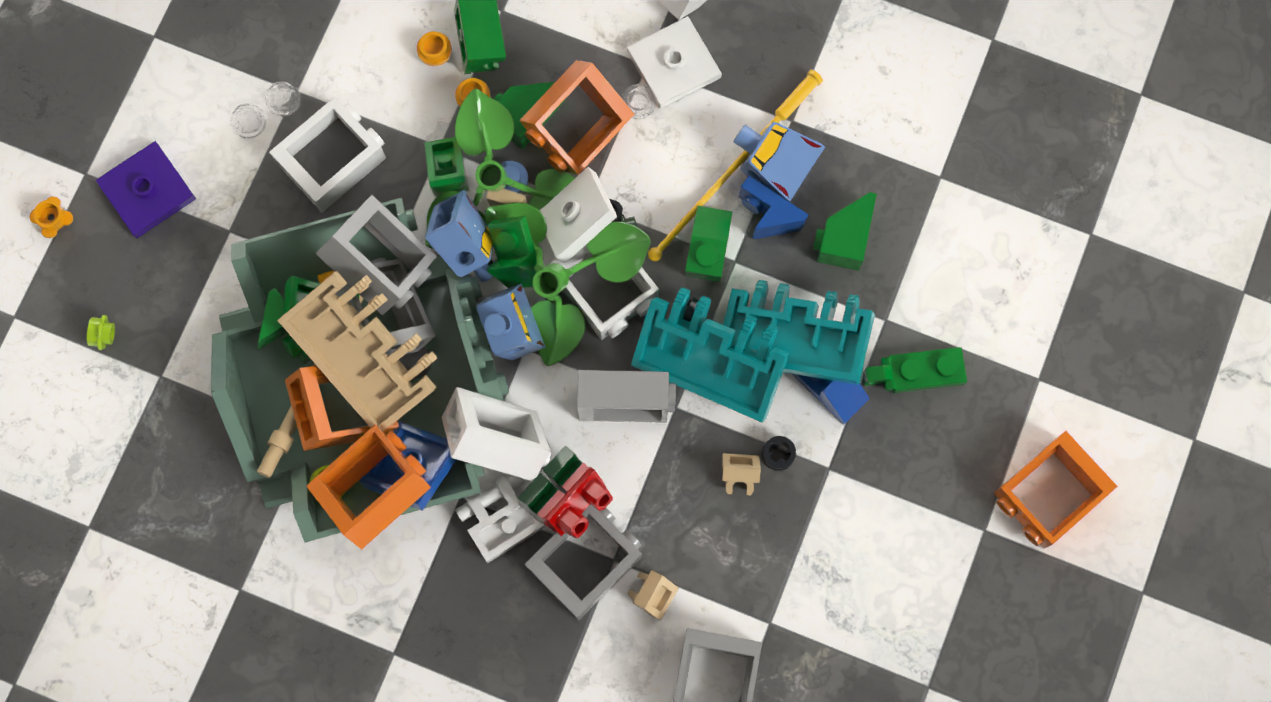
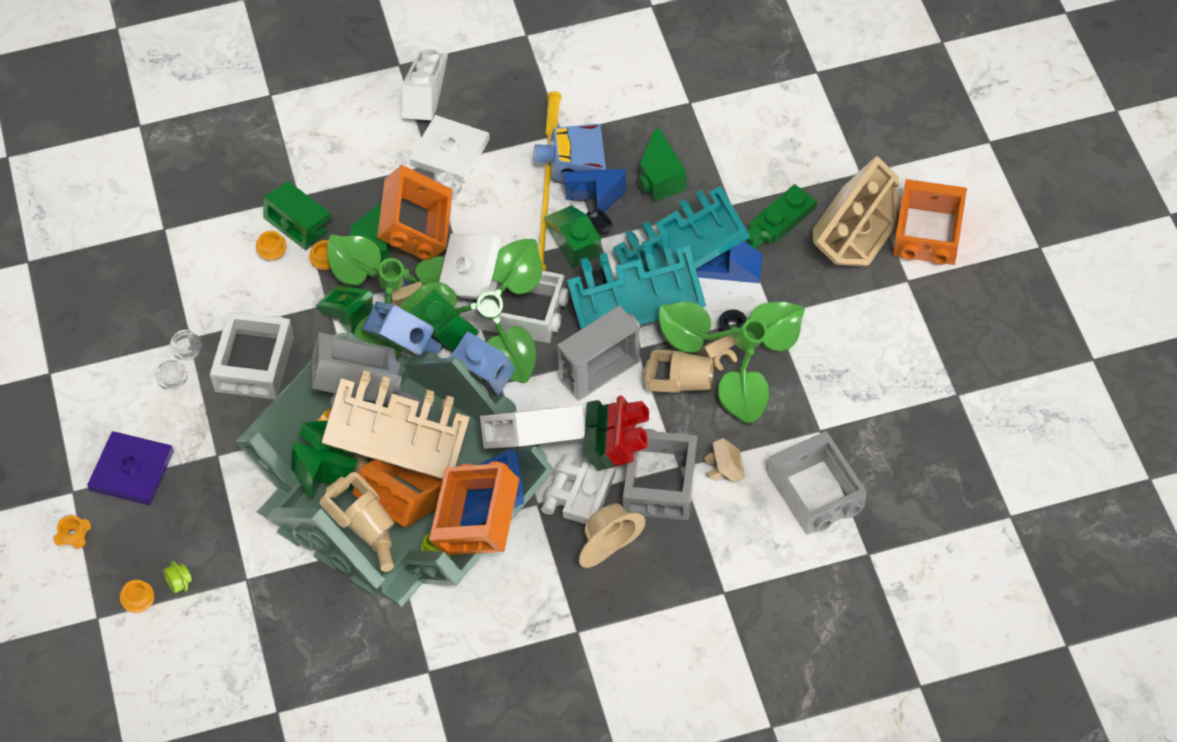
camera: 35 degrees left, 20 degrees down
none -> light orange plate [120,580,154,613]
none -> tan piece [320,472,395,546]
none -> tan piece [579,503,646,568]
none -> black plate [586,208,613,236]
none -> tan piece [643,349,714,393]
none -> bright green plant [658,302,805,424]
none -> tan wedge [812,156,899,267]

